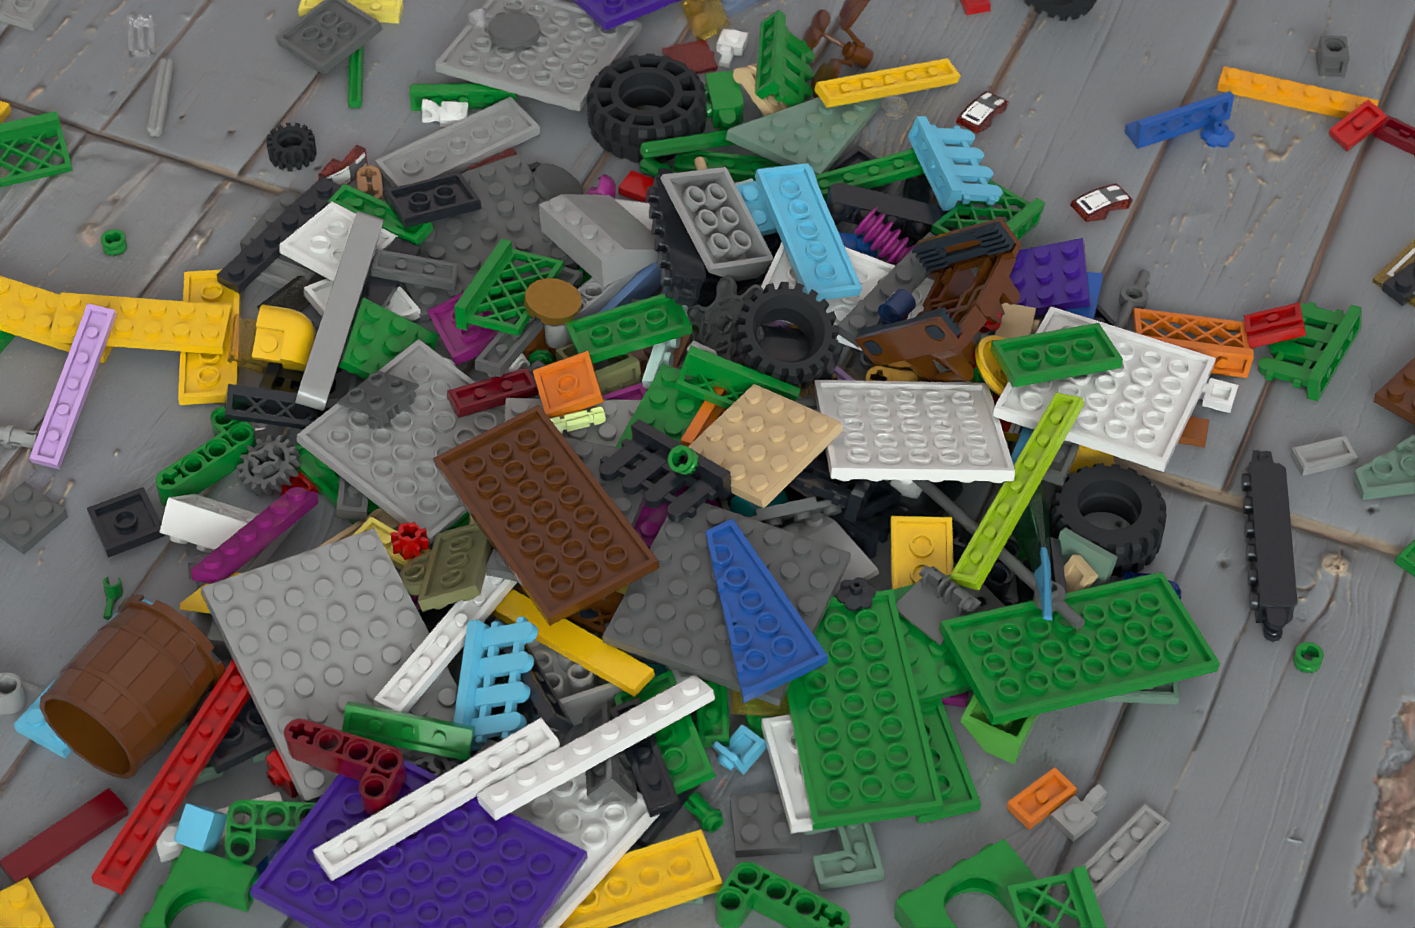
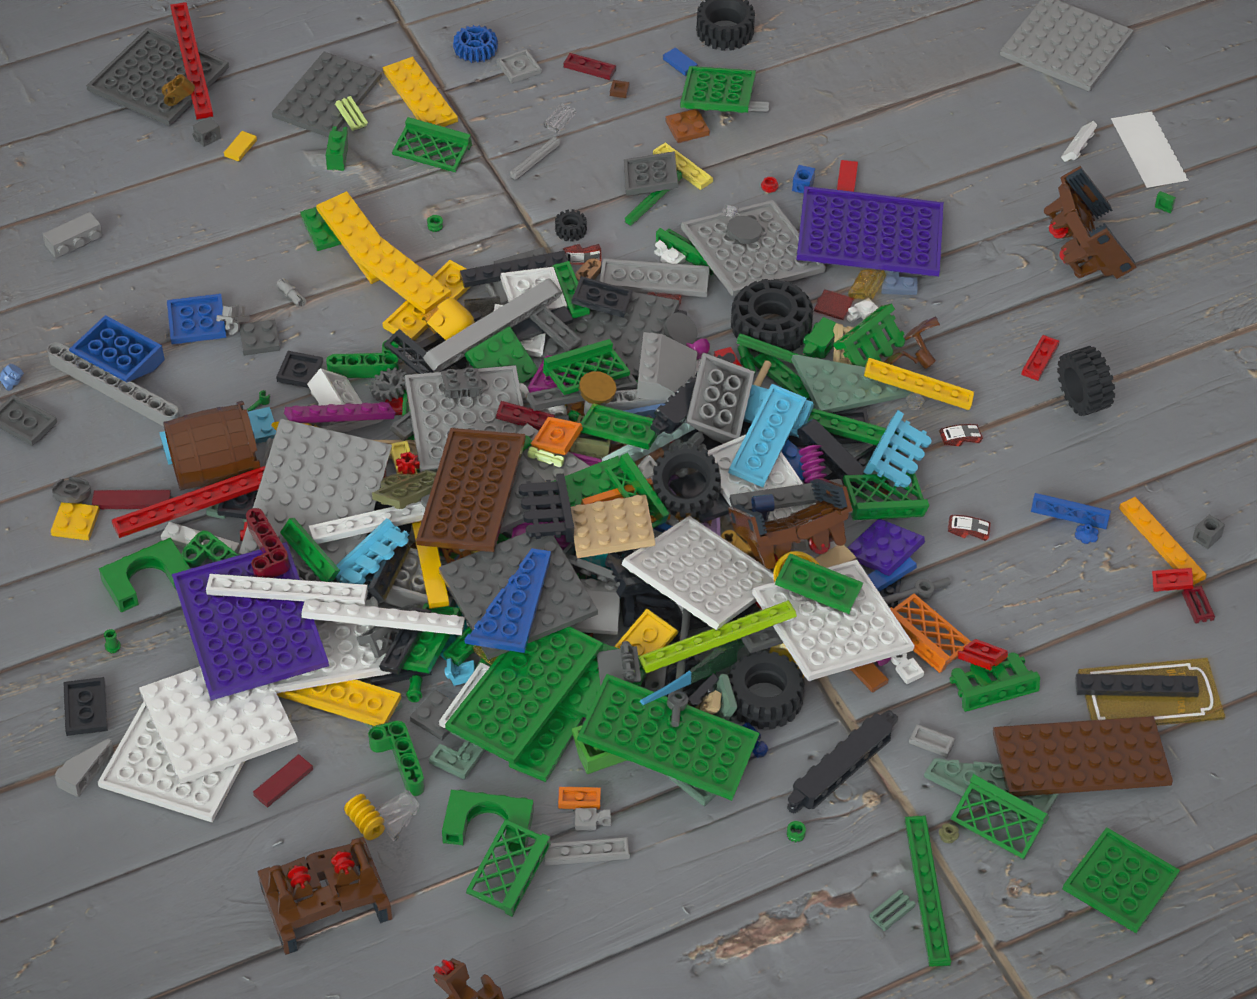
camera: 40 degrees right, 0 degrees up
lavender plate [29,303,117,470] -> none
medium azure panel [174,803,227,852] -> none
green bush [668,445,699,475] -> none
black plant [837,577,876,612] -> none

